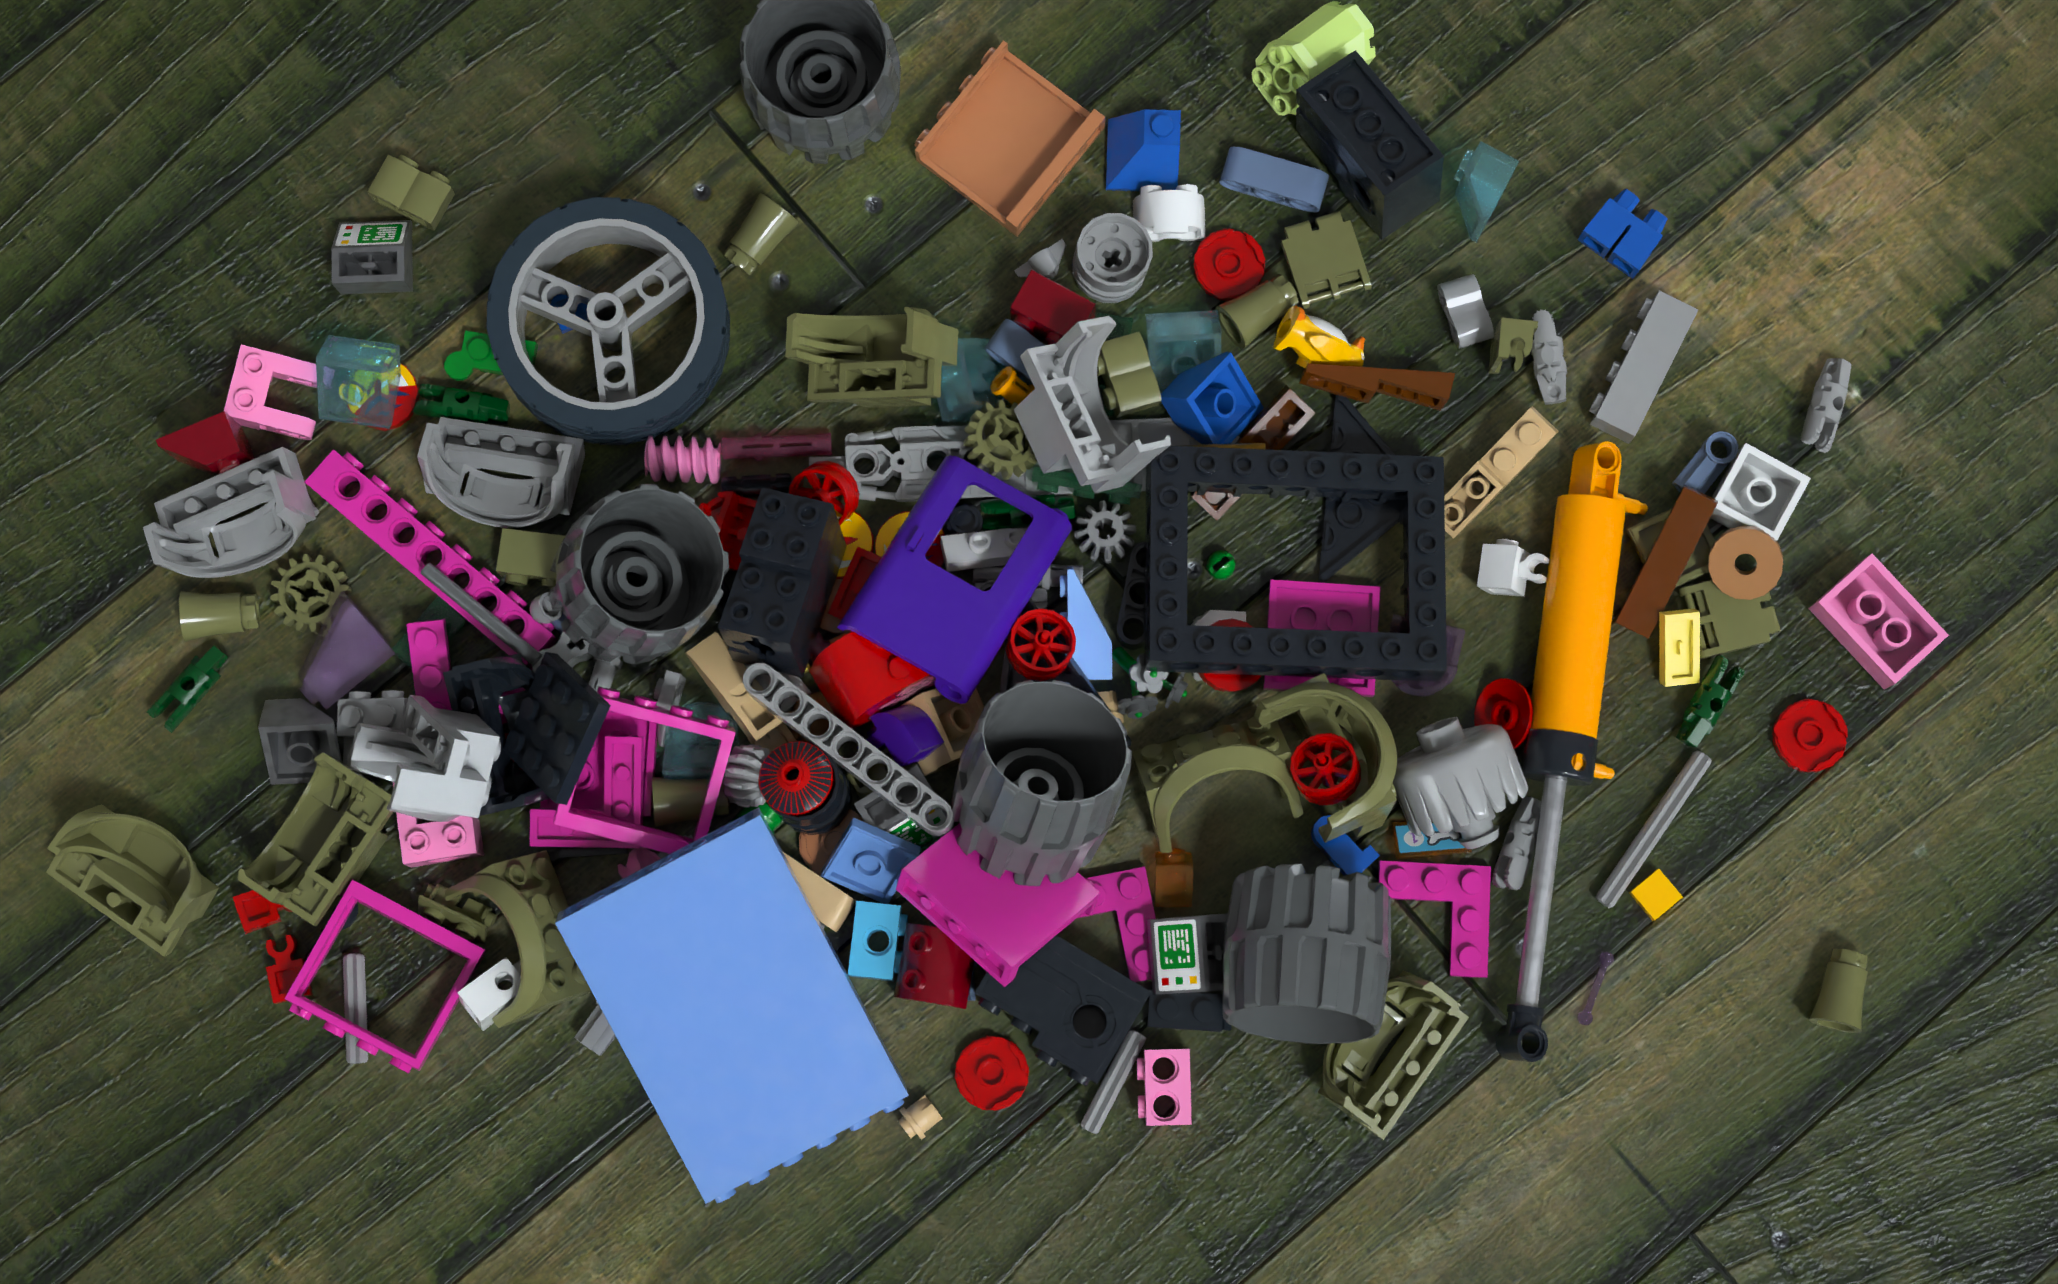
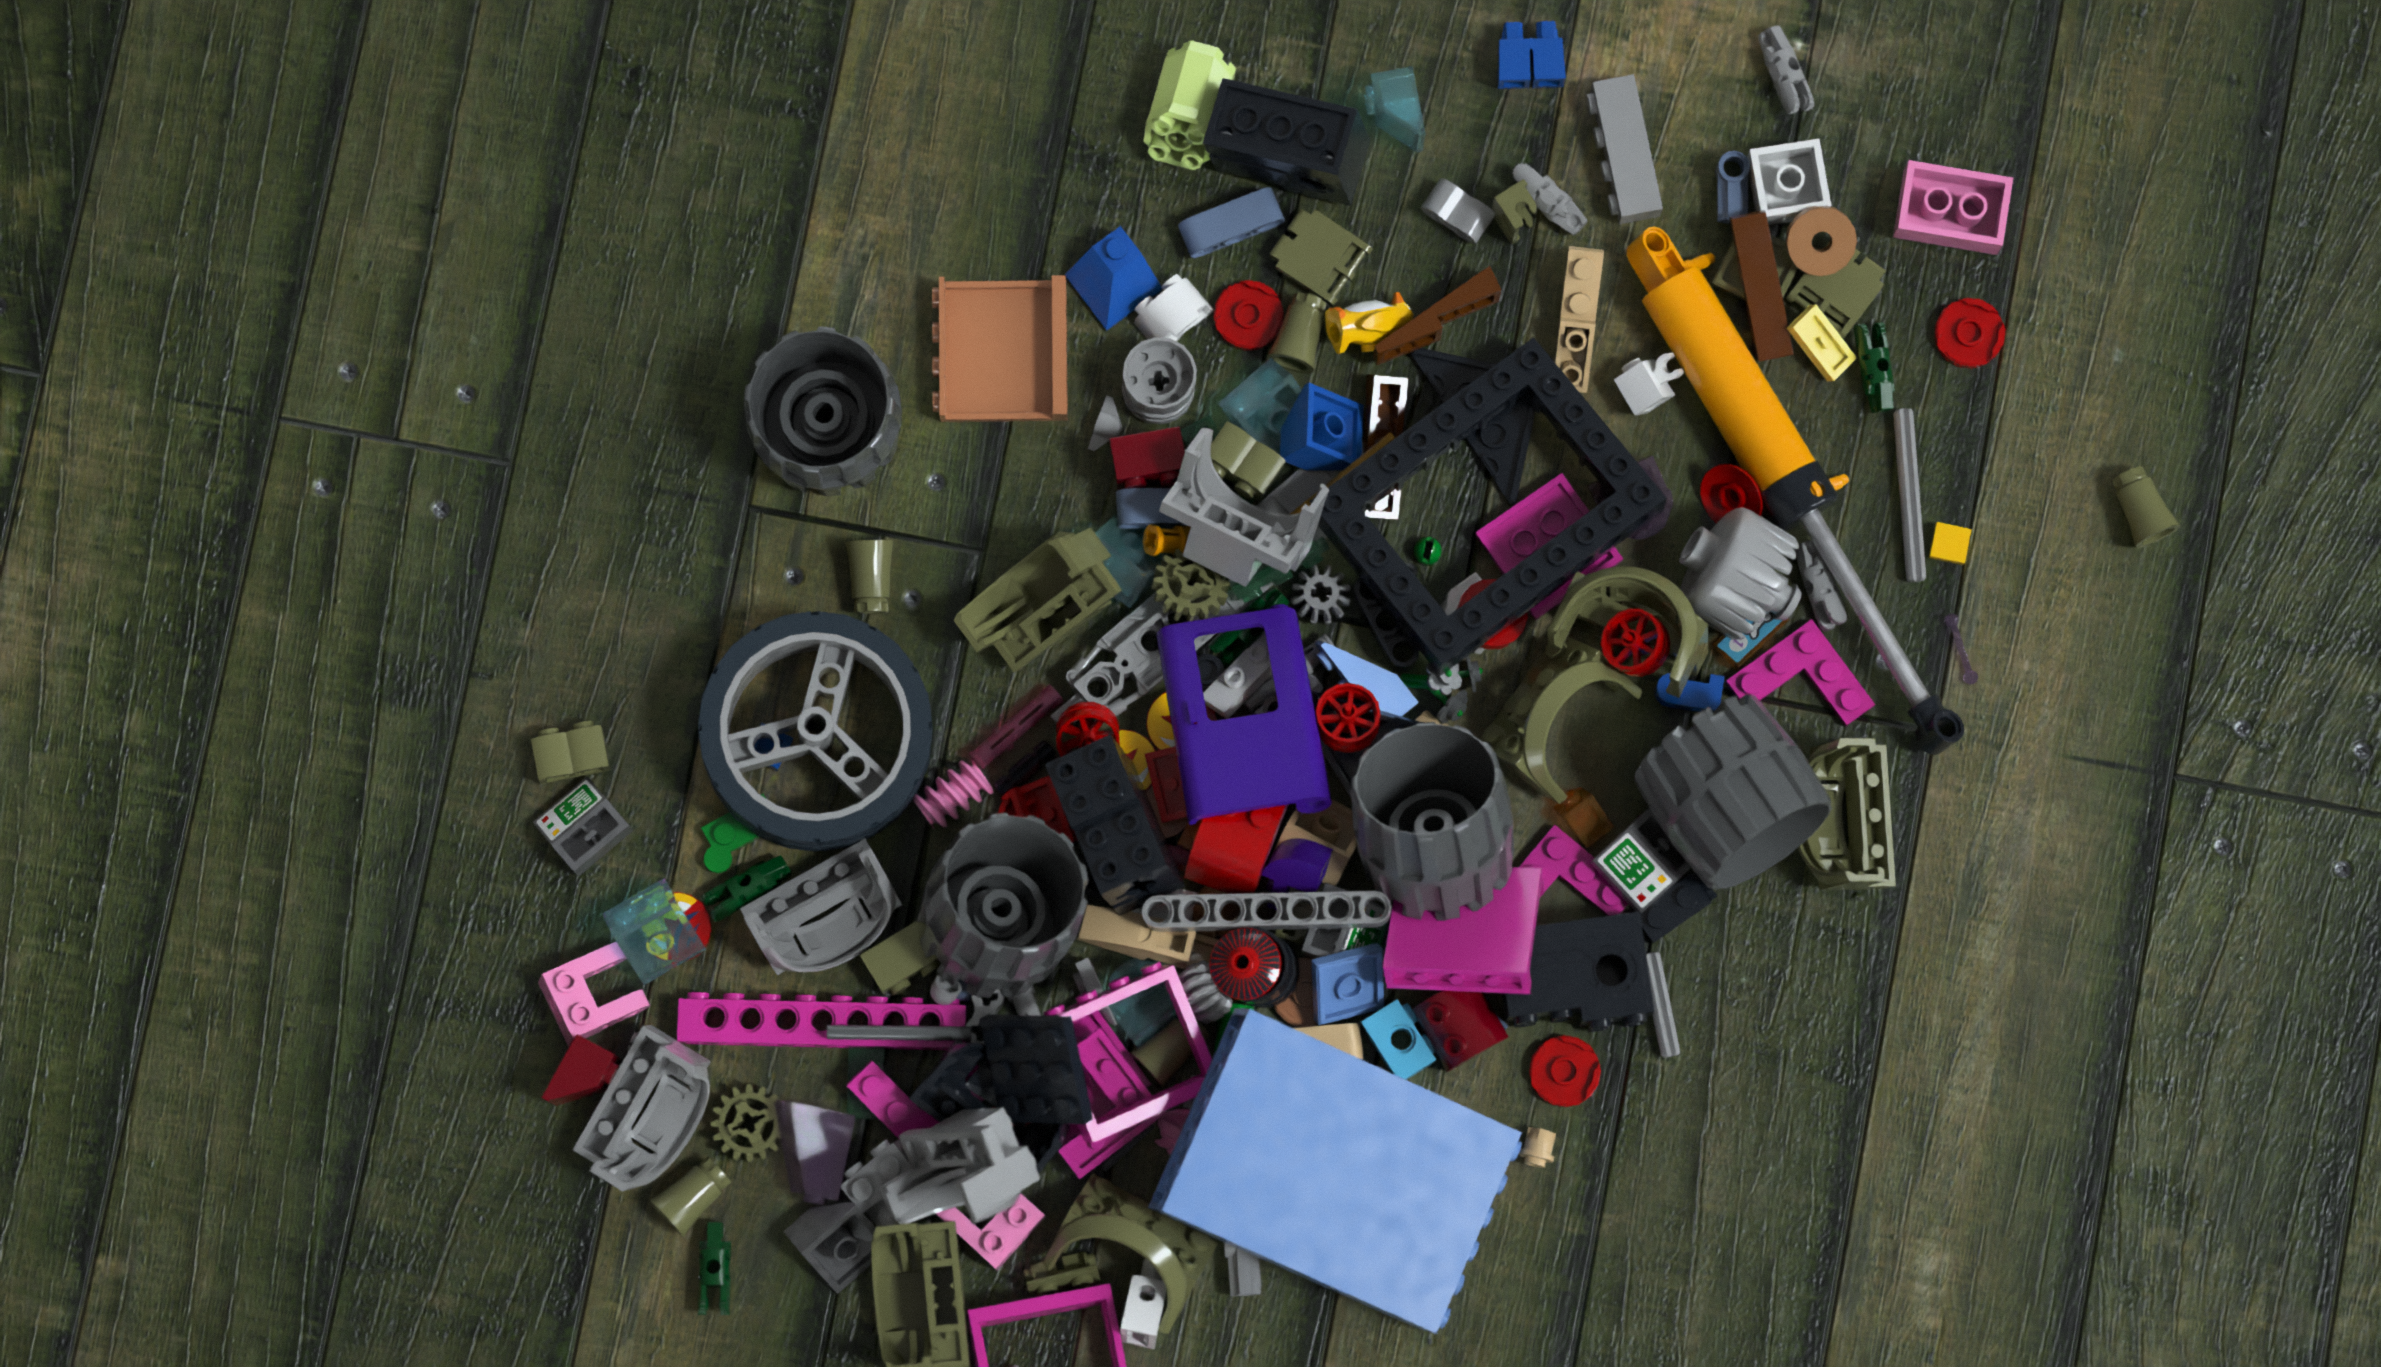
camera: 40 degrees left, 0 degrees up
bright pink brick [1137,1049,1192,1126] -> none

